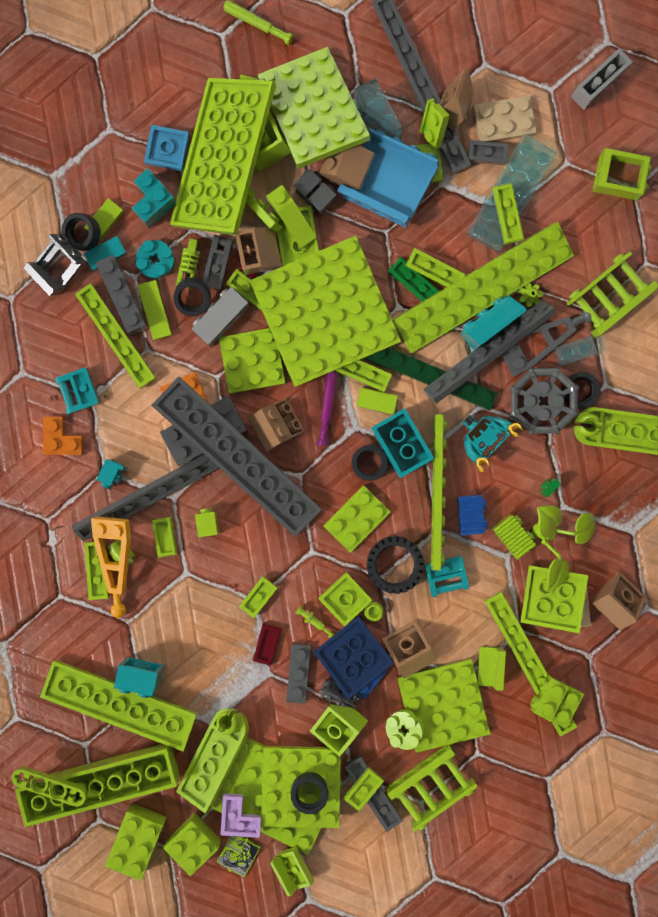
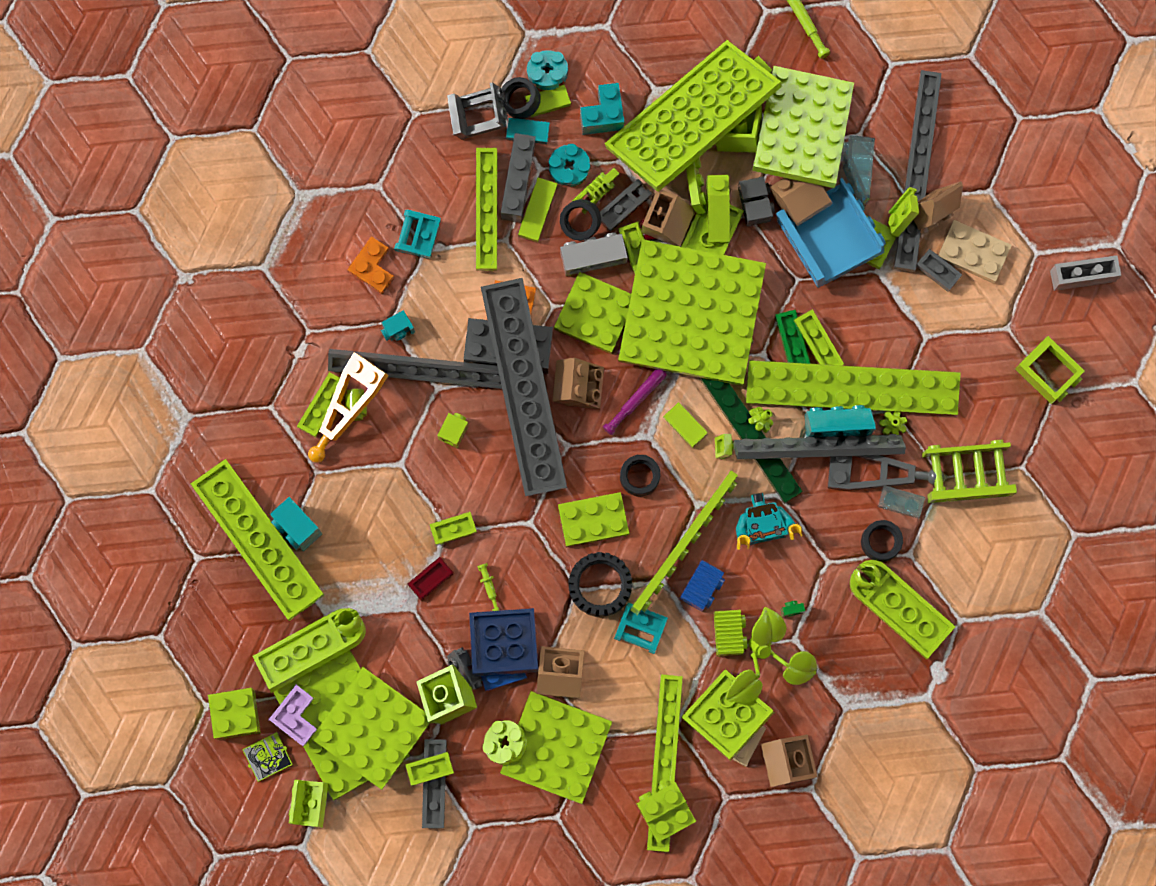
camera: 30 degrees right, 10 degrees down
lime beam [11,766,88,807] -> none
lime brick [15,744,181,827] -> none
lime brick [105,803,167,881] -> none
dark azure plate [144,125,190,172] -> none
lime tile [152,517,178,558] -> none
dark grey plate [286,643,311,704] -> none
black tyre [291,772,328,814] -> none
lime plate [318,572,373,627] -> none
lime plate [335,360,392,392] -> none
lime plate [364,602,383,621] -> none
teal brick [370,408,434,478] -> none
lime fence [386,745,478,832] -> none
clear light blue plate [466,134,557,253] -> none
lime panel [477,646,506,691] -> none
lime tile [492,183,524,245] -> none
dark grey plate [509,366,579,435] -> none
none -> teal plate [527,50,568,90]
none -> lime plate [715,434,734,459]
none -> lime plant [748,407,773,433]

